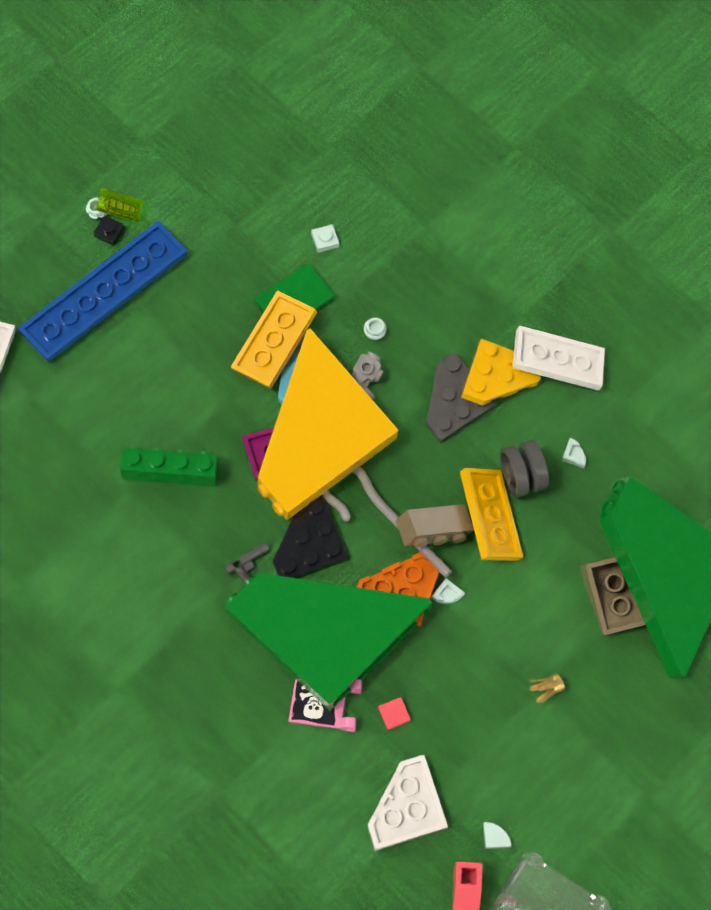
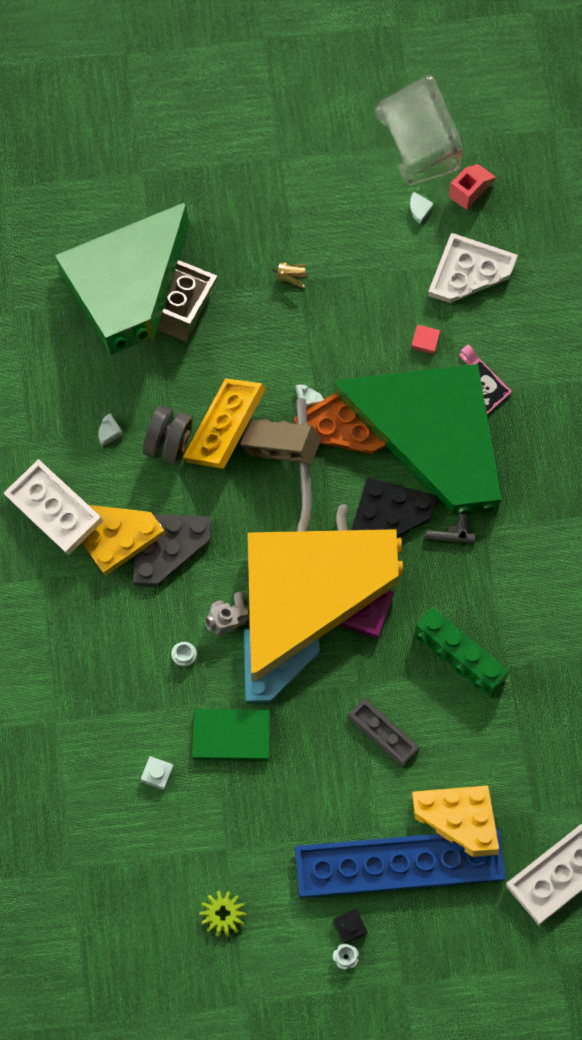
camera: 140 degrees left, 0 degrees up
clear neon green tile [96,188,144,222] -> none
yellow plate [231,291,317,389] -> none
none -> lime gear [200,891,246,937]
none -> dark grey tile [347,698,420,768]
none -> yellow plate [412,786,499,857]

